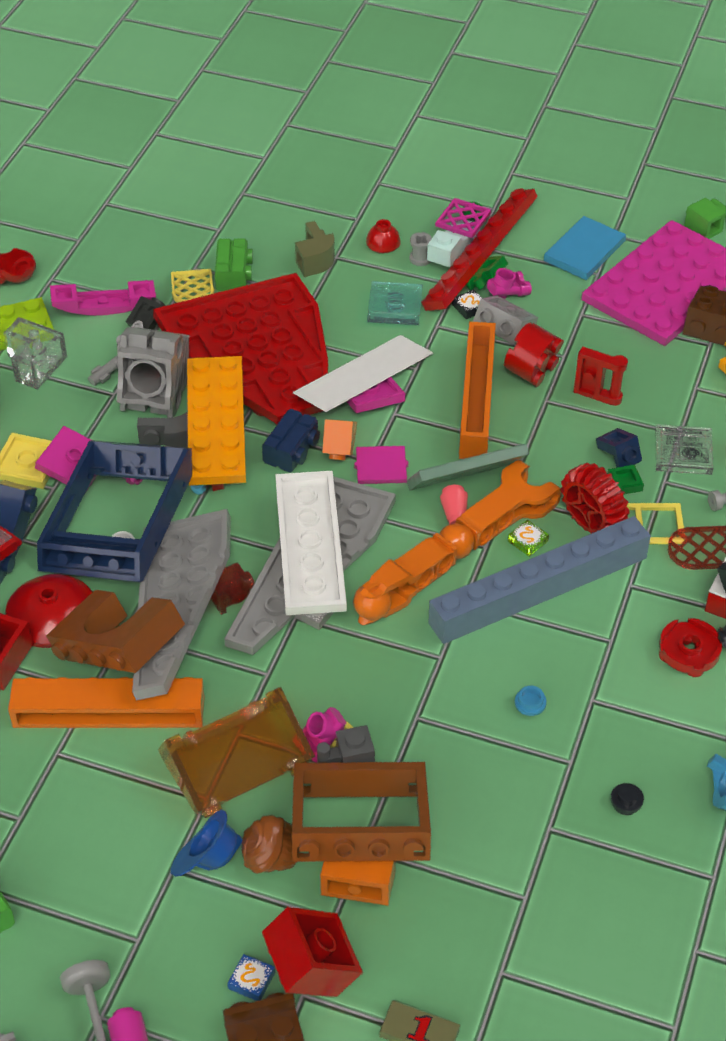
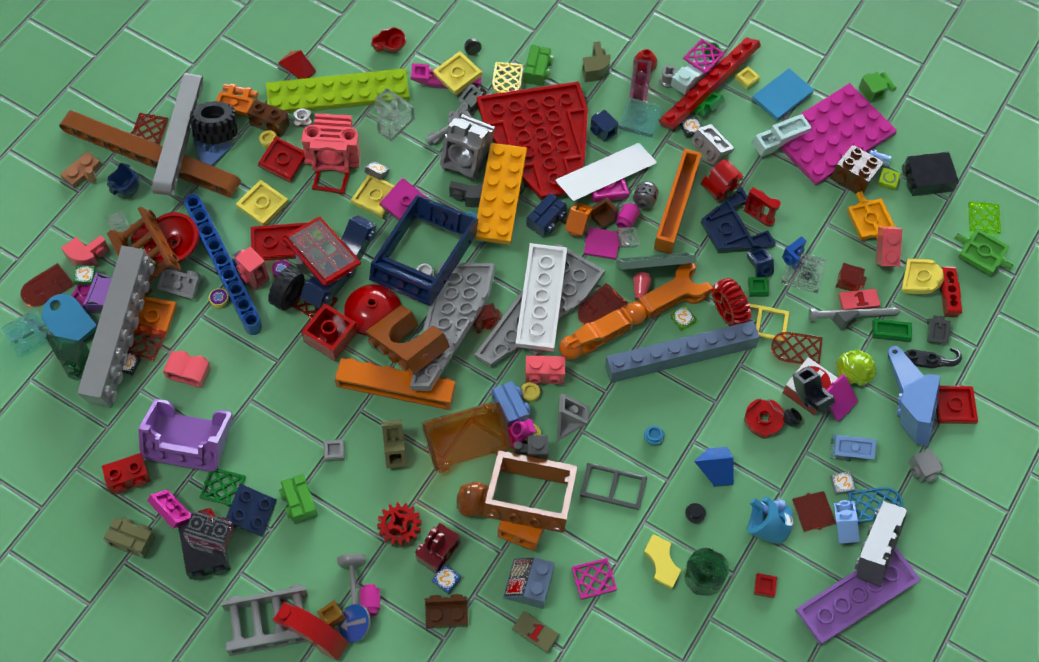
camera: 10 degrees right, 15 degrees up
blue piece [170,810,242,877] -> none
red brick [262,907,363,997] -> none
dark pink plate [487,268,532,299] -> none
none -> light grey tile [324,439,345,462]
none -> flat silver tile [364,161,390,180]
none -> red gear [377,502,422,547]
none -> olive brick [382,420,407,468]
none -> dark red brick [415,523,461,574]
none -> light yellow tile [433,51,483,96]
none -> pearl dark grey plate [464,38,481,55]
none -> medium blue brick [491,381,531,428]
none -> sand blue slope [503,557,555,609]
none -> light yellow tile [521,382,540,403]
none -> coral brick [525,355,565,384]
none -> light grey slope [557,394,589,442]
none -> dark pink window [571,558,617,600]
none -> clear red window [577,283,628,325]
none -> dark grey window [580,462,647,510]
none -> dark blue brick [590,109,619,142]
none -> reddish brown panel [591,198,618,229]
none -> dark pink brick [615,203,640,231]
none -> clear plate [616,227,640,248]
none -> clear pink brick [629,59,652,102]
none -> flat silver head [633,181,659,209]
none -> light yellow tile [644,534,681,589]
none -> clear green brick [684,548,729,595]
none -> blue slope [694,447,734,487]
none -> dark blue wing [701,187,776,252]
none -> light yellow tile [735,66,760,89]
none -> light aqua slope [752,114,811,157]
none -> blue bracket [782,236,807,270]

